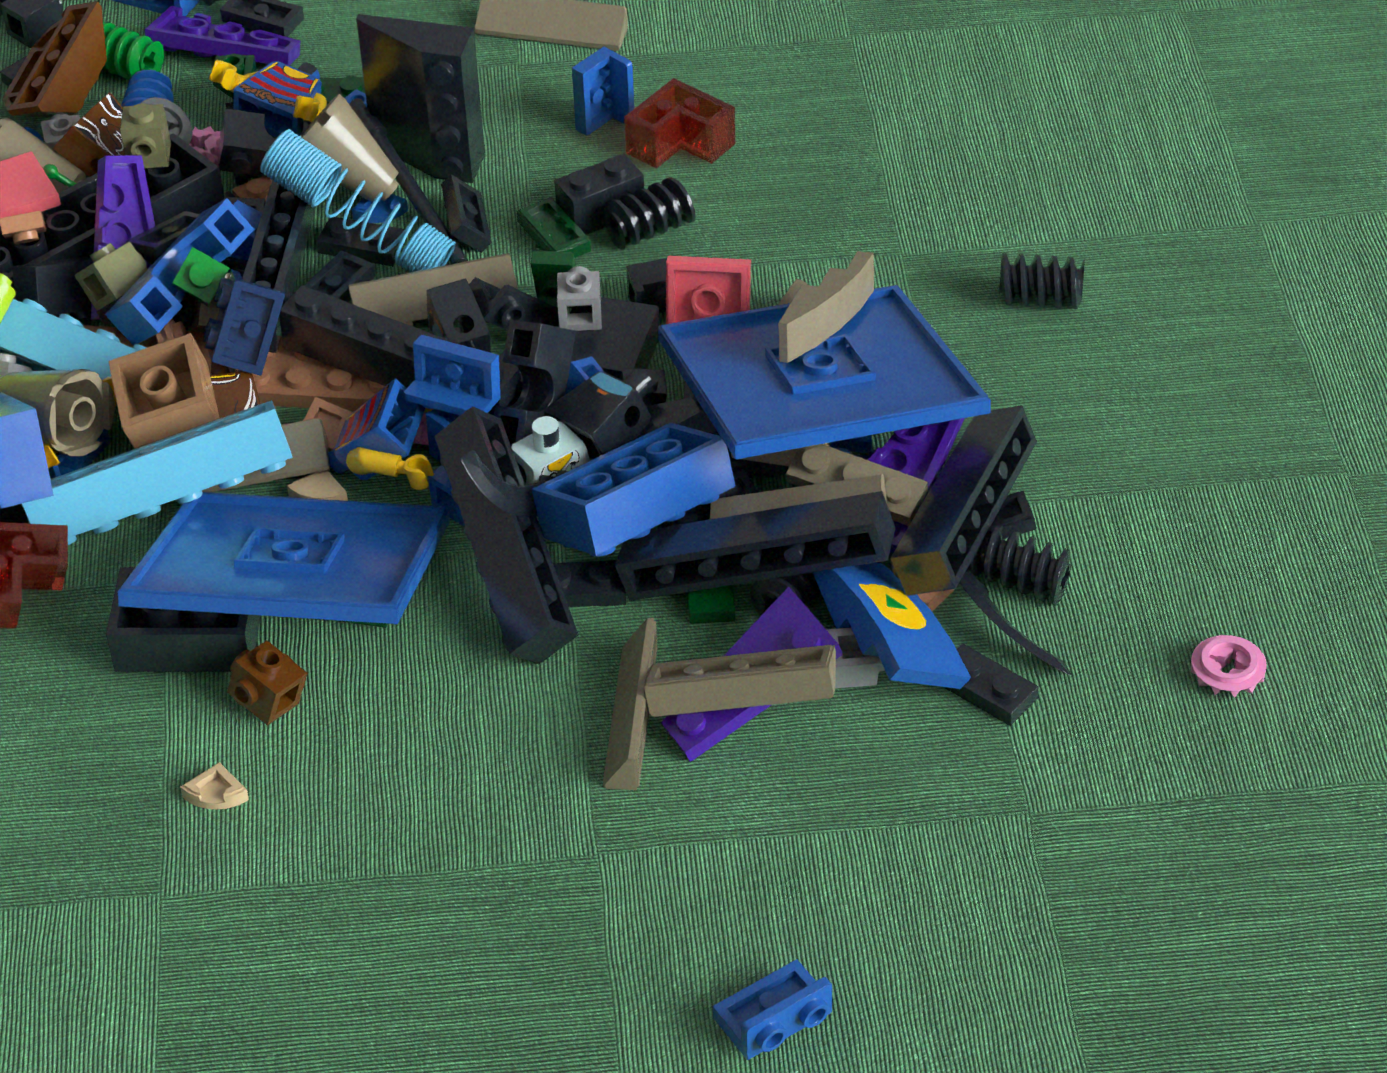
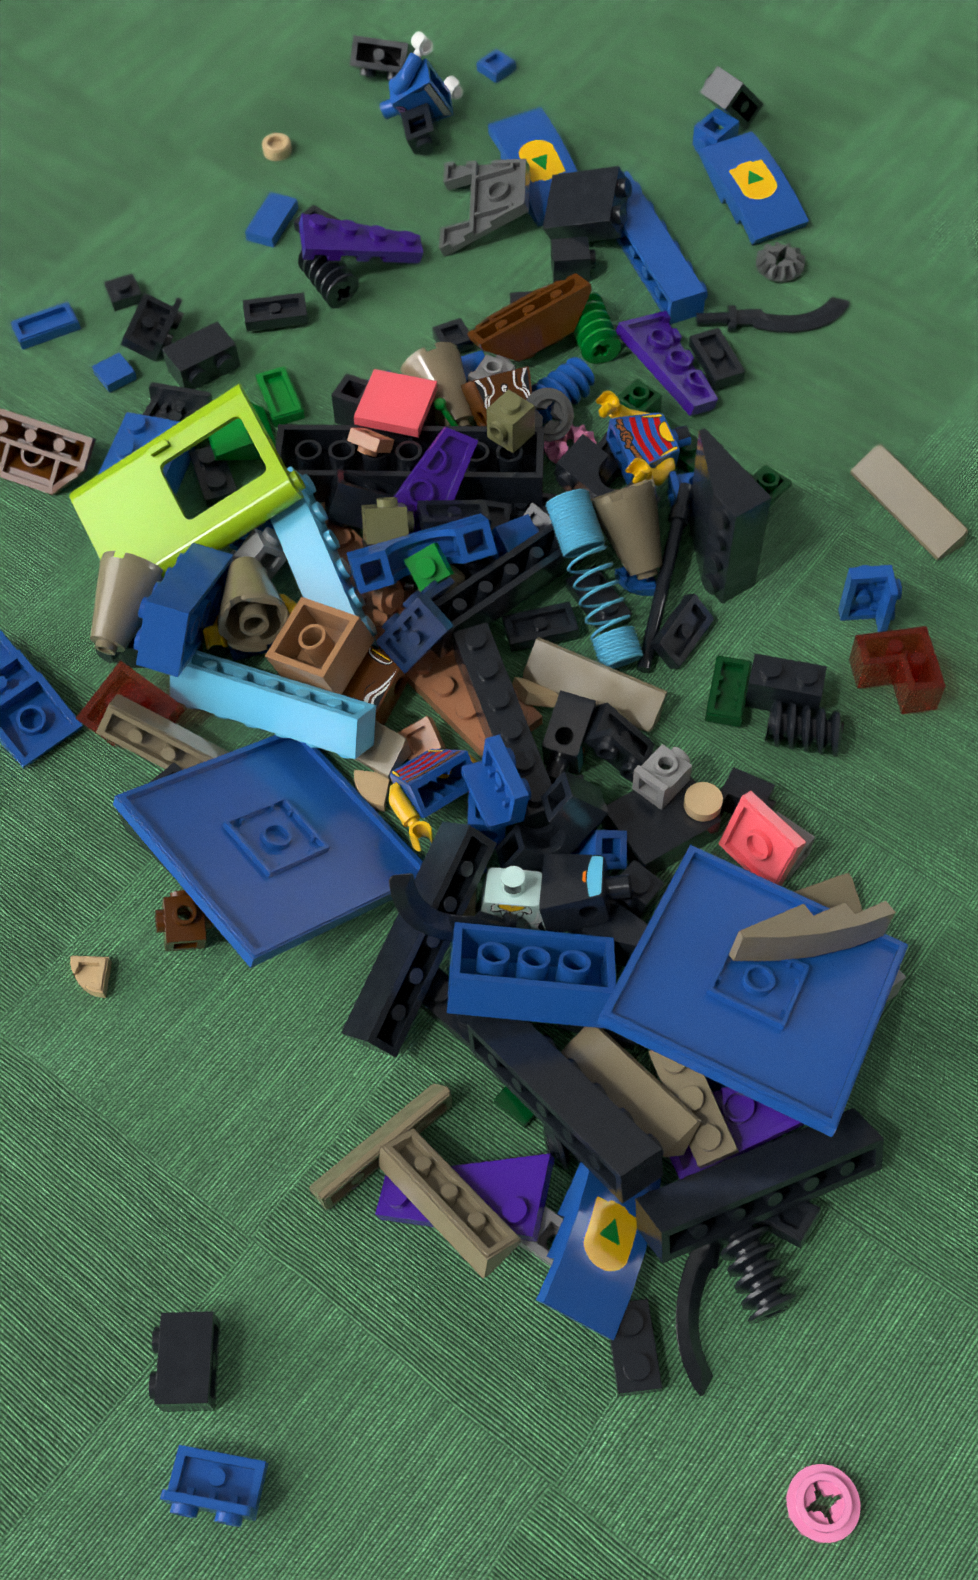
camera: 45 degrees right, 15 degrees up
dark green plate [530,250,576,308] -> none
none -> dark tan slope [96,694,229,770]
none -> black brick [149,1311,220,1412]
none -> tan tile [684,782,723,822]

